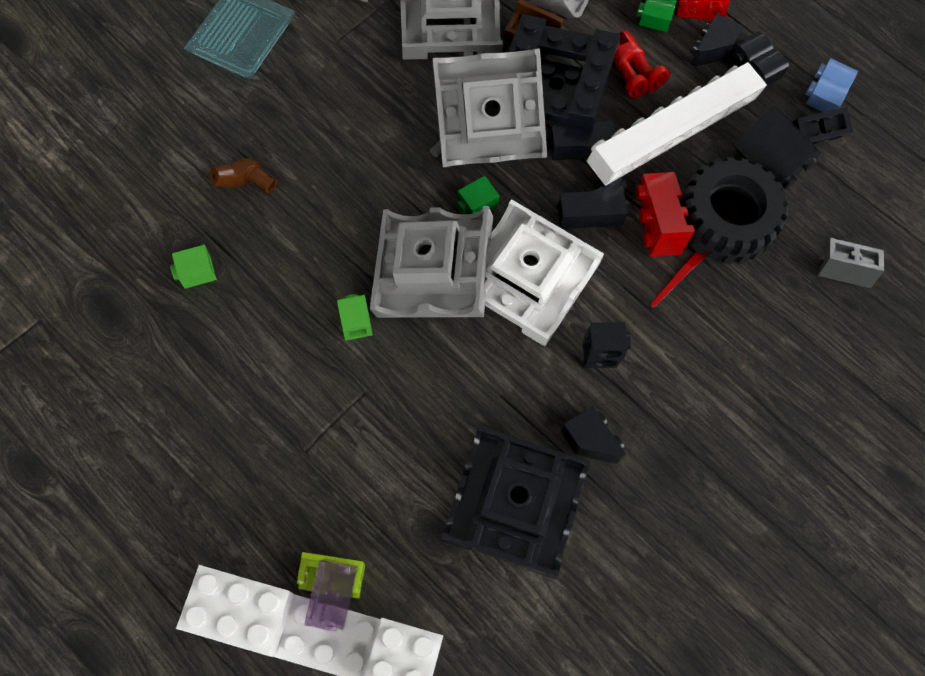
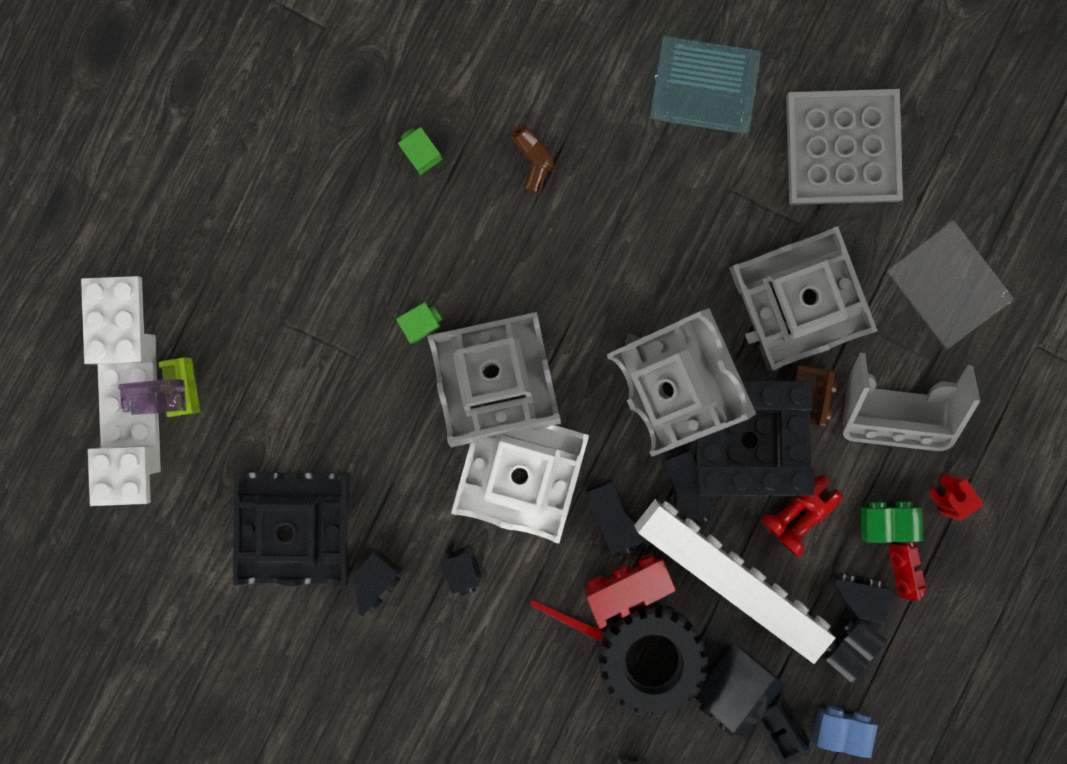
camera: 80 degrees right, 20 degrees up
green brick [456,176,499,215] -> none

